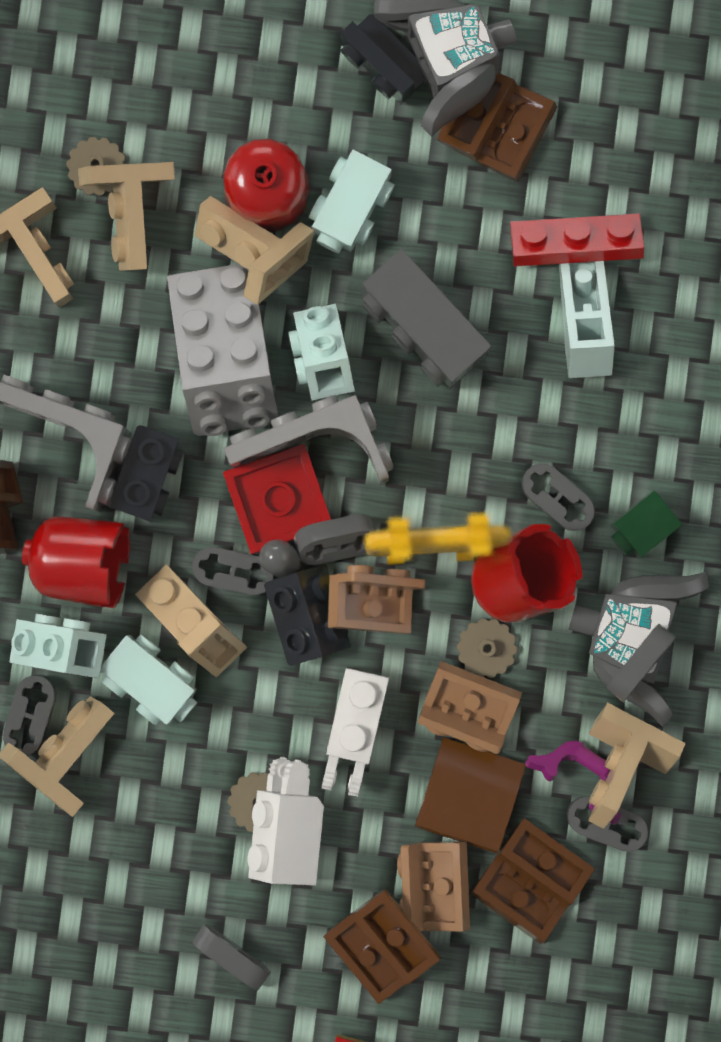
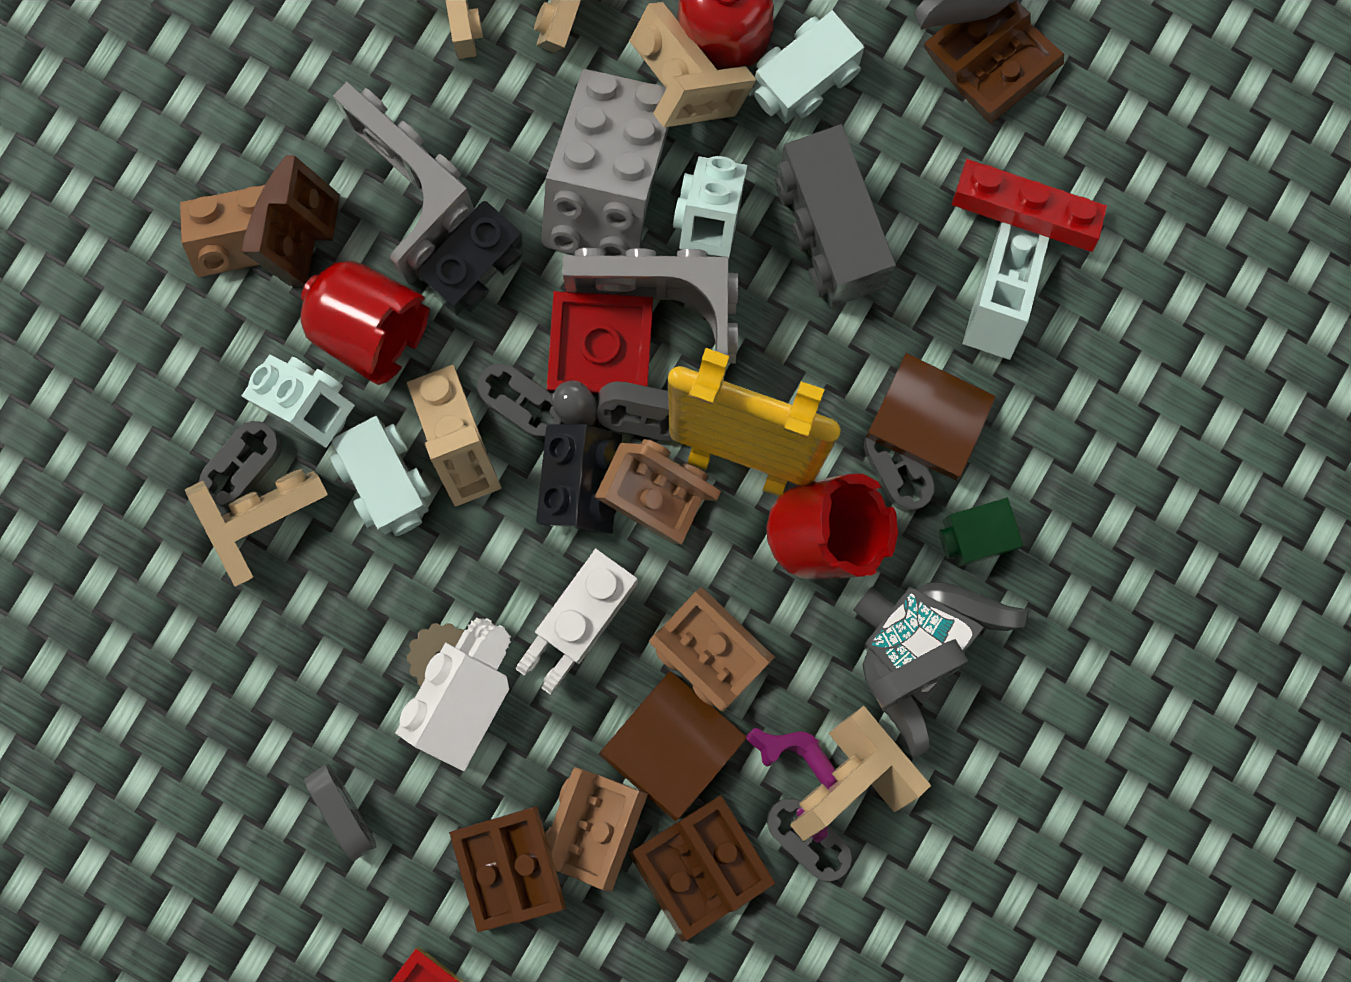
camera: 20 degrees right, 5 degrees down
dark tan piece [457,618,517,678] -> none
none -> reddish brown slope [866,353,996,481]

